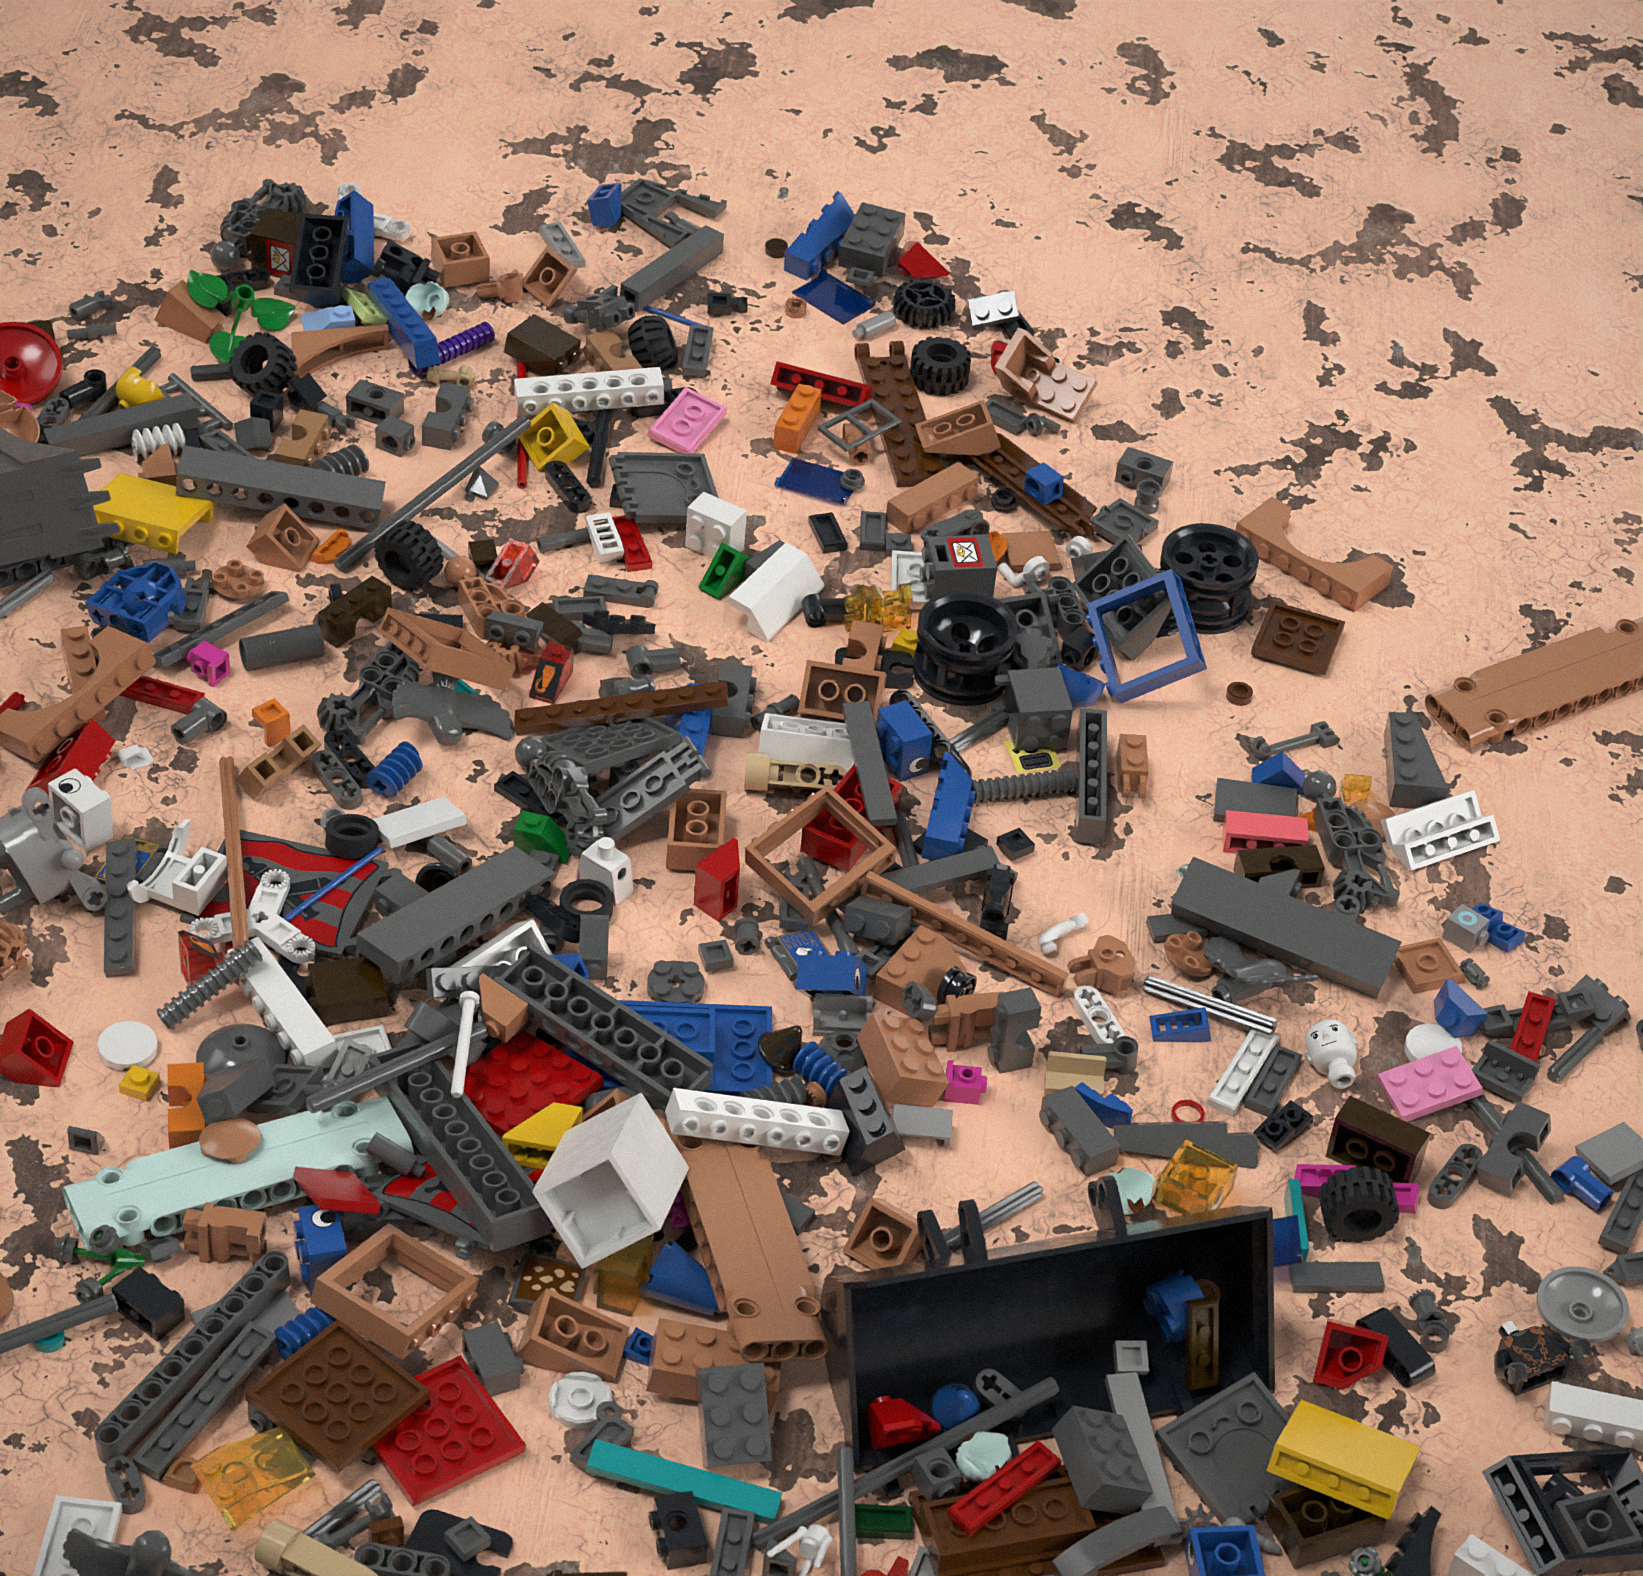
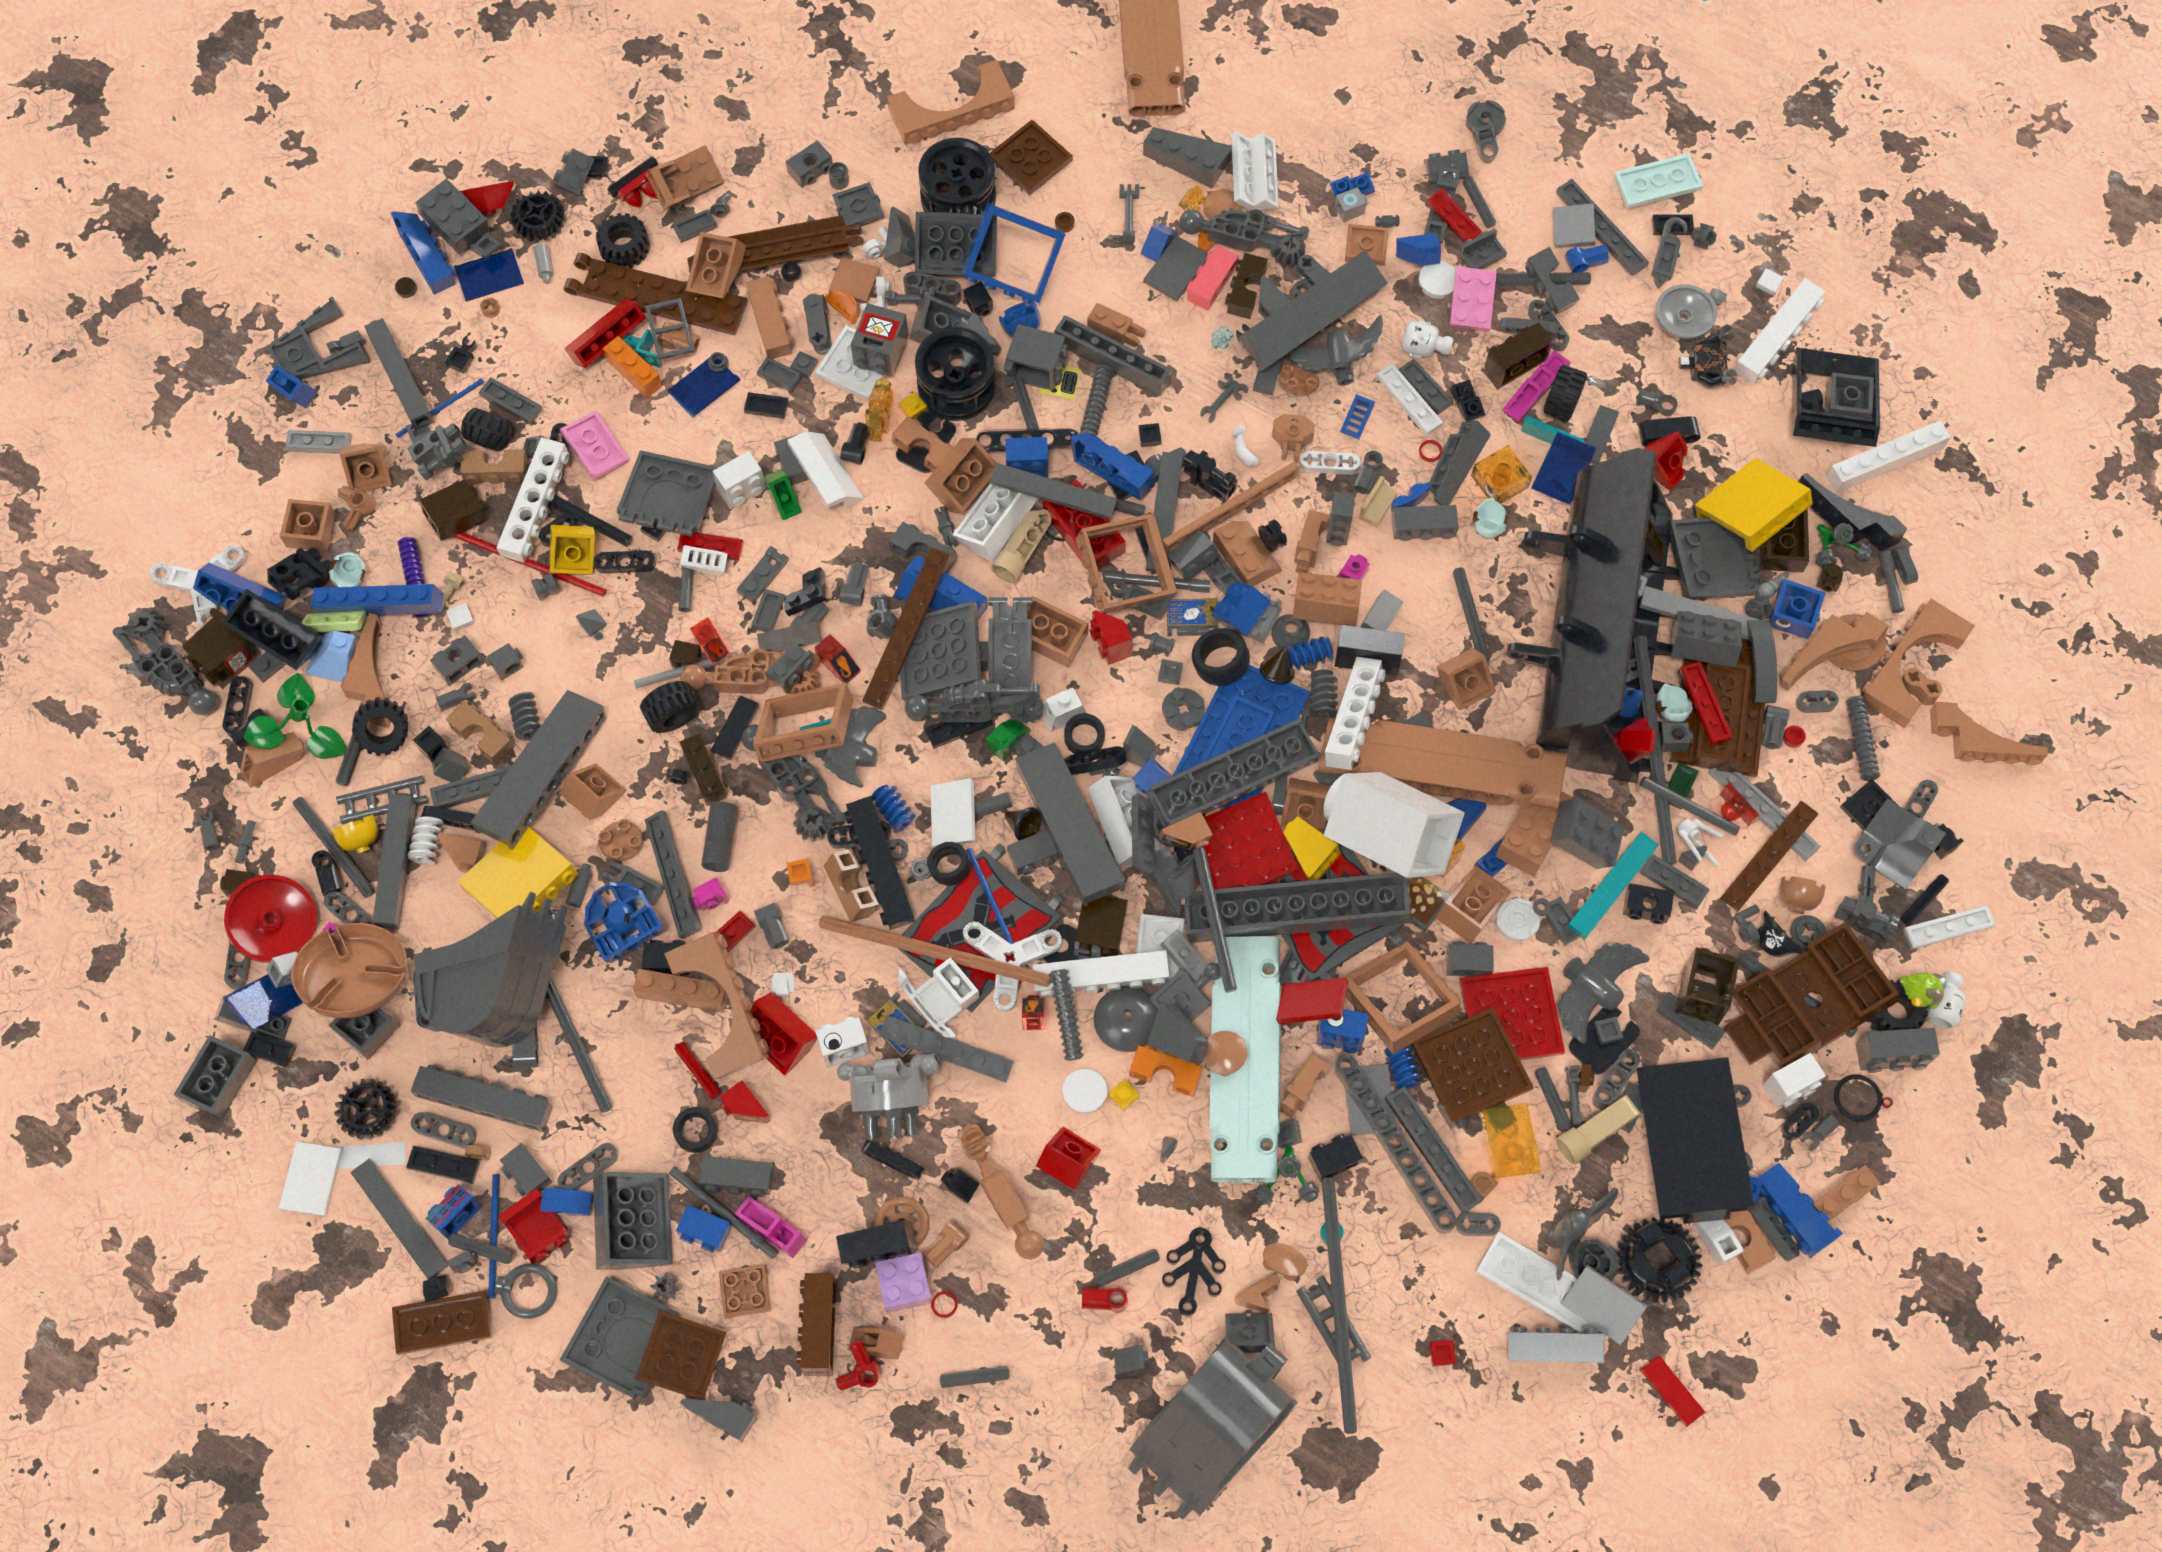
camera: 60 degrees left, 25 degrees up
black brick [282,372,327,414] -> none
orange tile [311,528,351,564] -> none
dark grey axle [334,415,531,572] -> none
dark grey cylinder [365,1132,426,1178] -> none
dark grey arch [422,382,474,451] -> none
white bar [451,991,480,1098] -> none
nougat bush [804,1082,828,1107] -> none
dark grey beam [901,981,936,1022] -> none
blue brick [1024,462,1064,505] -> none
axle [1143,976,1278,1035] -> none
none -> white tile [446,603,474,631]
none -> teal bracket [623,329,661,368]
none -> black brick [844,796,915,930]
none -> black tyre [1192,628,1250,686]
none -> dark grey bar [1200,372,1249,423]
none -> dark grey beam [1499,317,1559,338]
none -> dark grey animal [1557,943,1650,1044]

